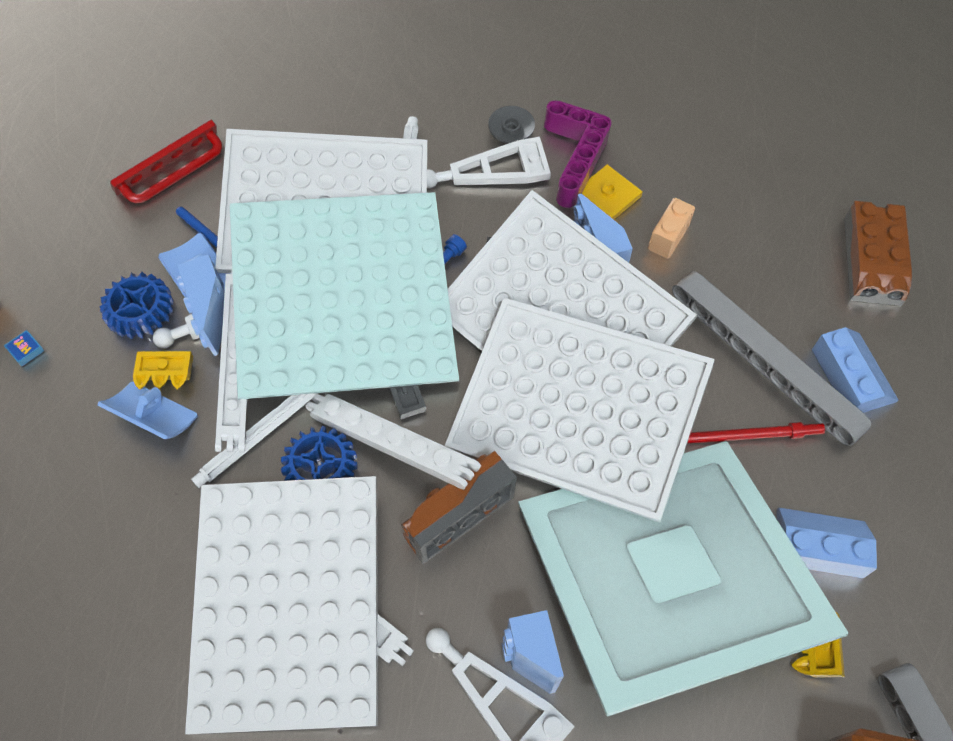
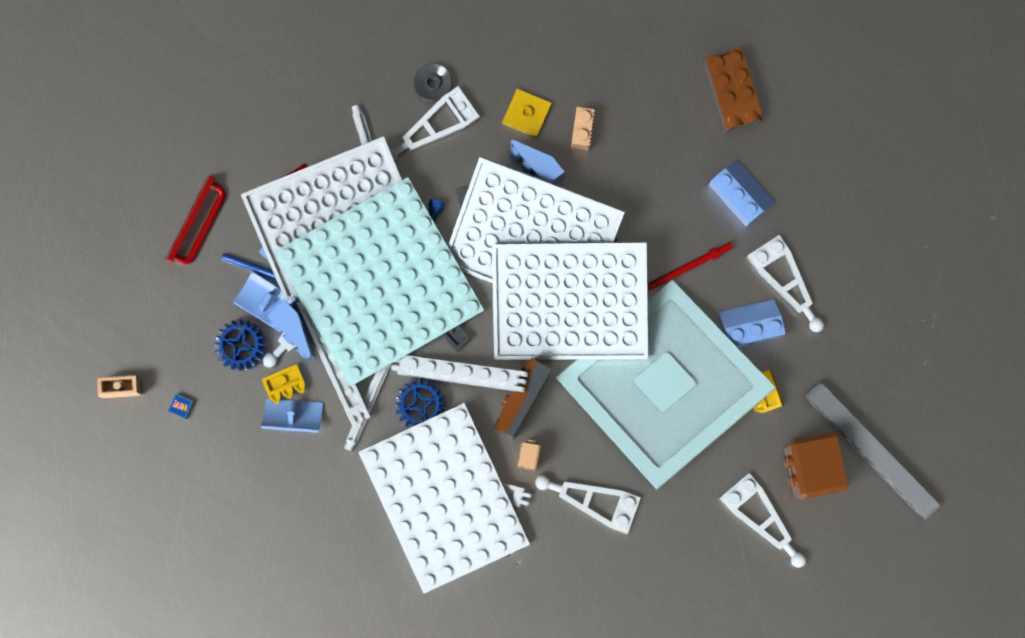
camera: 20 degrees left, 20 degrees up
light blue slope [501,610,564,694] -> none
magenta beam [544,100,612,208] -> none
light grey beam [672,271,871,446] -> none
none -> light nougat brick [517,439,541,470]
none -> white plate [747,235,824,332]

